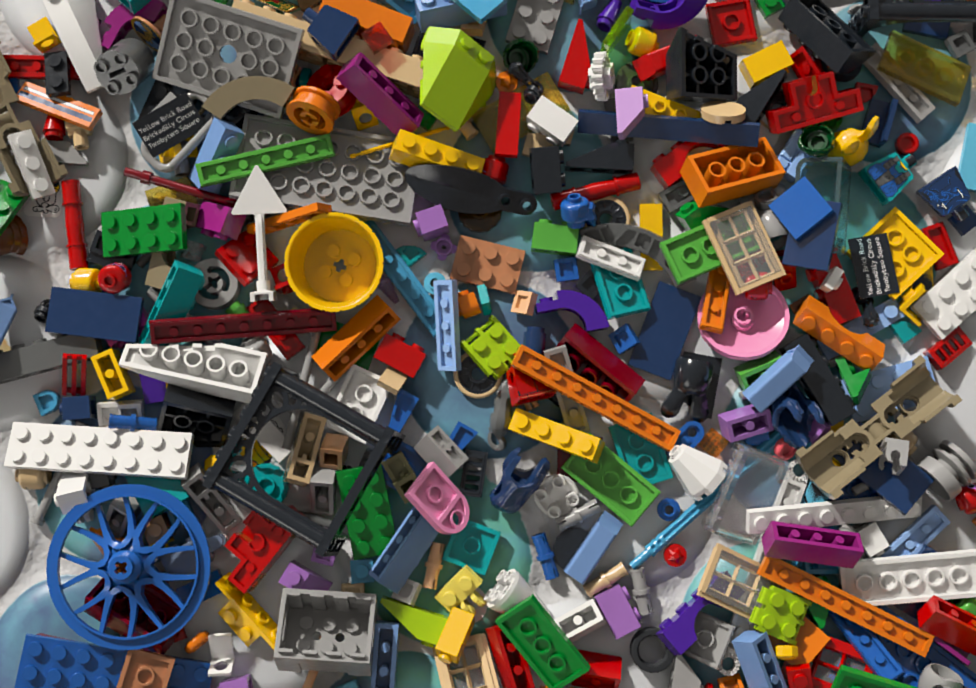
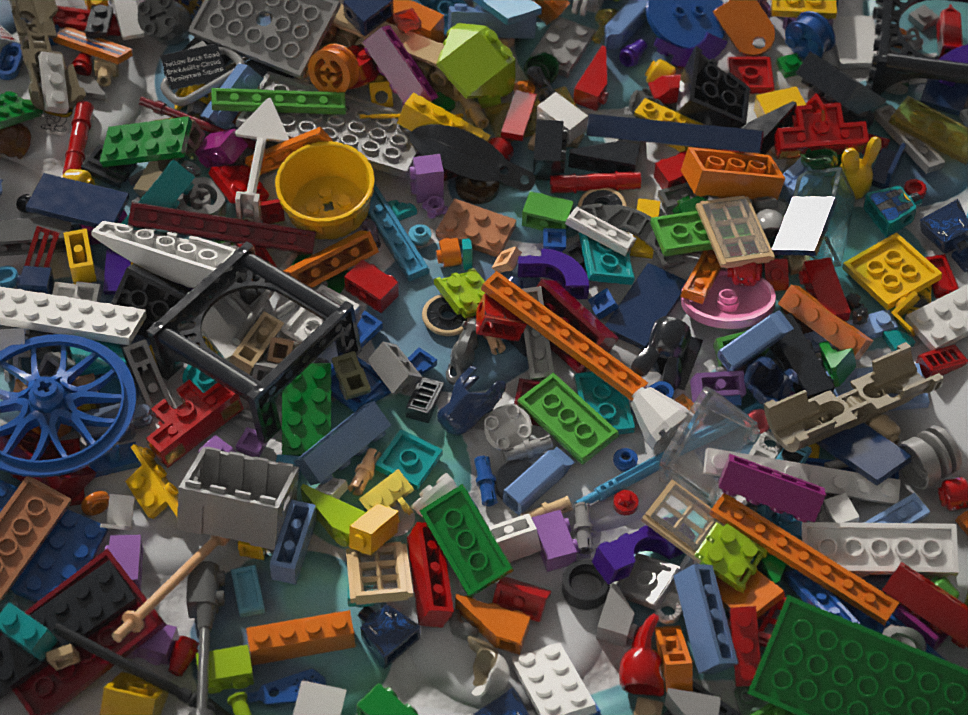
camera: 10 degrees right, 30 degrees down
red head [98,262,132,294] -> none
blue pin [108,414,157,431] -> none
dark tan tile [202,76,296,119] -> none
tan tile [377,365,408,396] -> none
bright pink tile [404,461,470,535] -> none
light blue plate [433,280,462,371] -> none
yellow brick [508,408,605,464] -> none
blue head [560,193,597,229] -> none
white gear [588,51,616,101] -> none
clear neon green tile [600,6,634,55] -> none
lavender slope [615,86,649,140] -> none
tan tile [700,101,746,125] -> none
blue tile [768,176,835,241] -> none
yellow tile [775,645,798,660] -> none
white plate [819,266,844,293] -> none
black sticker [848,233,900,299] -> none
light grey hinge [878,437,910,476] -> none

